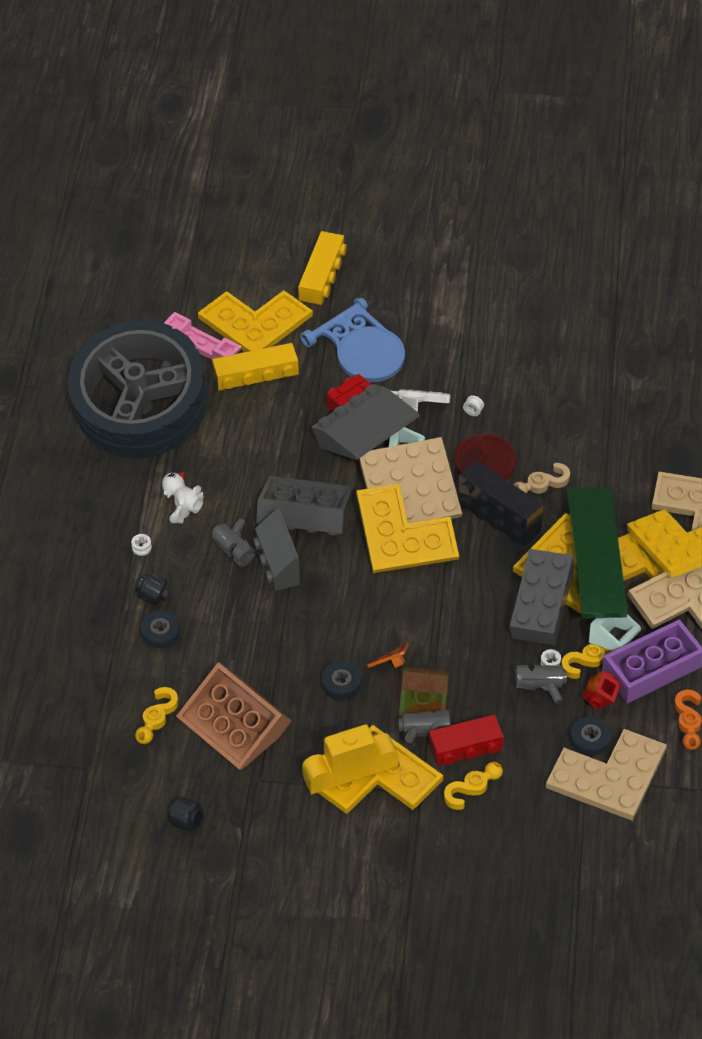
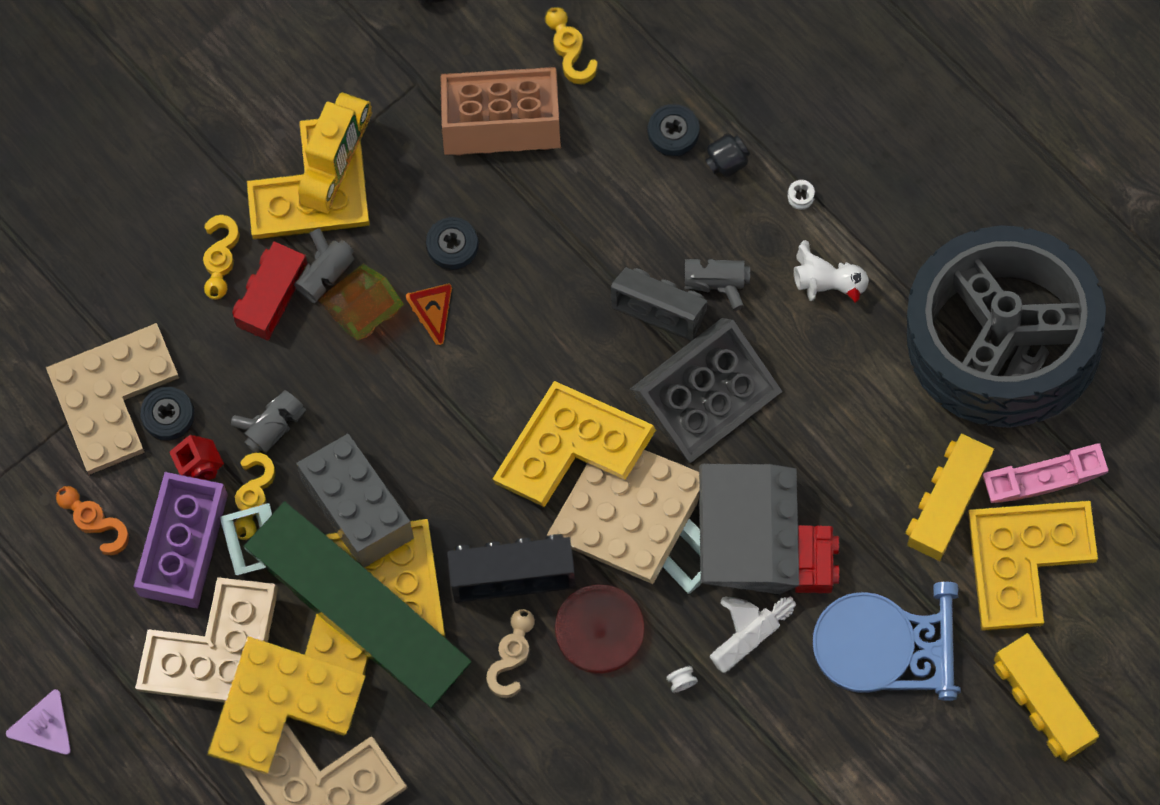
camera: 135 degrees right, 20 degrees up
white bush [540,649,561,666] -> none

